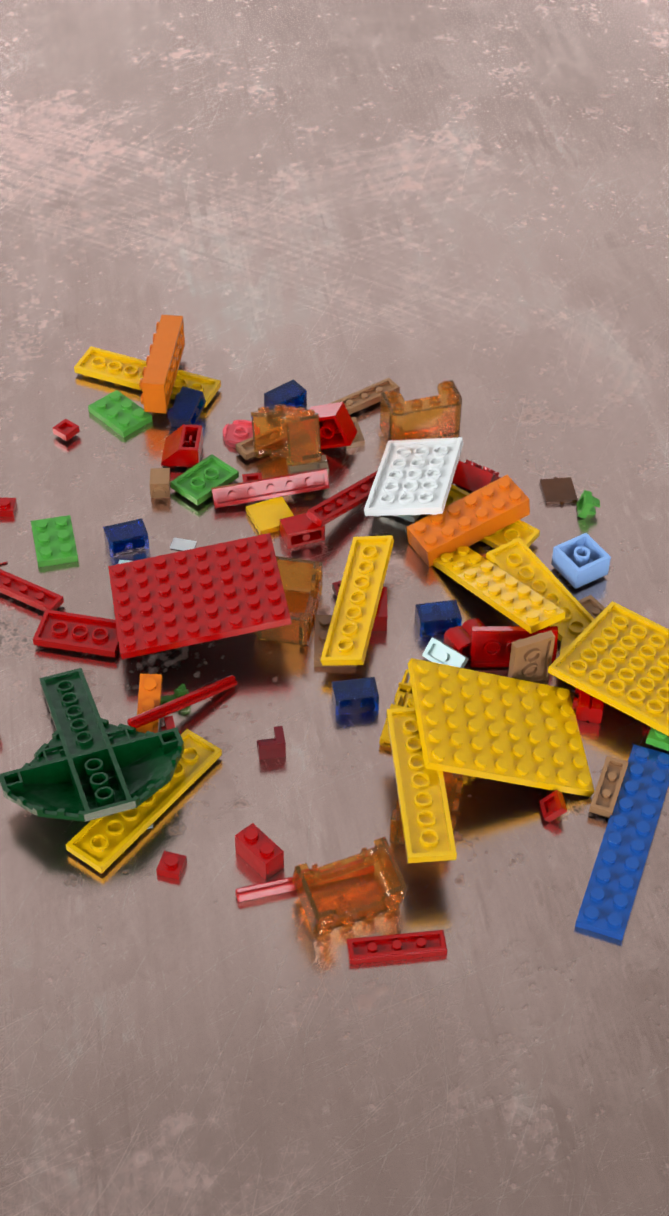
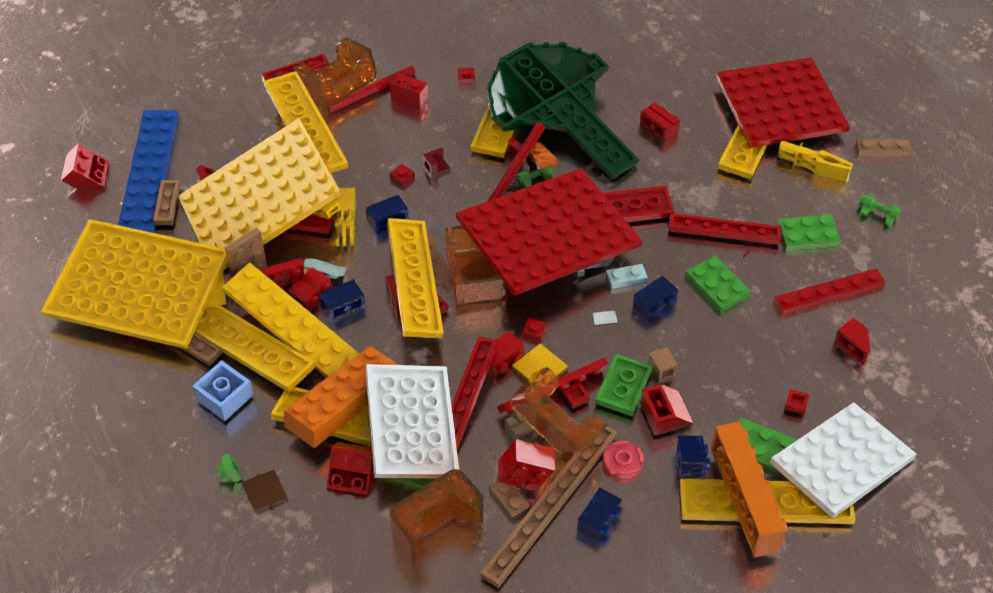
camera: 160 degrees right, 5 degrees up
none -> red plate [389,163,415,186]
none -> white plate [770,402,917,518]

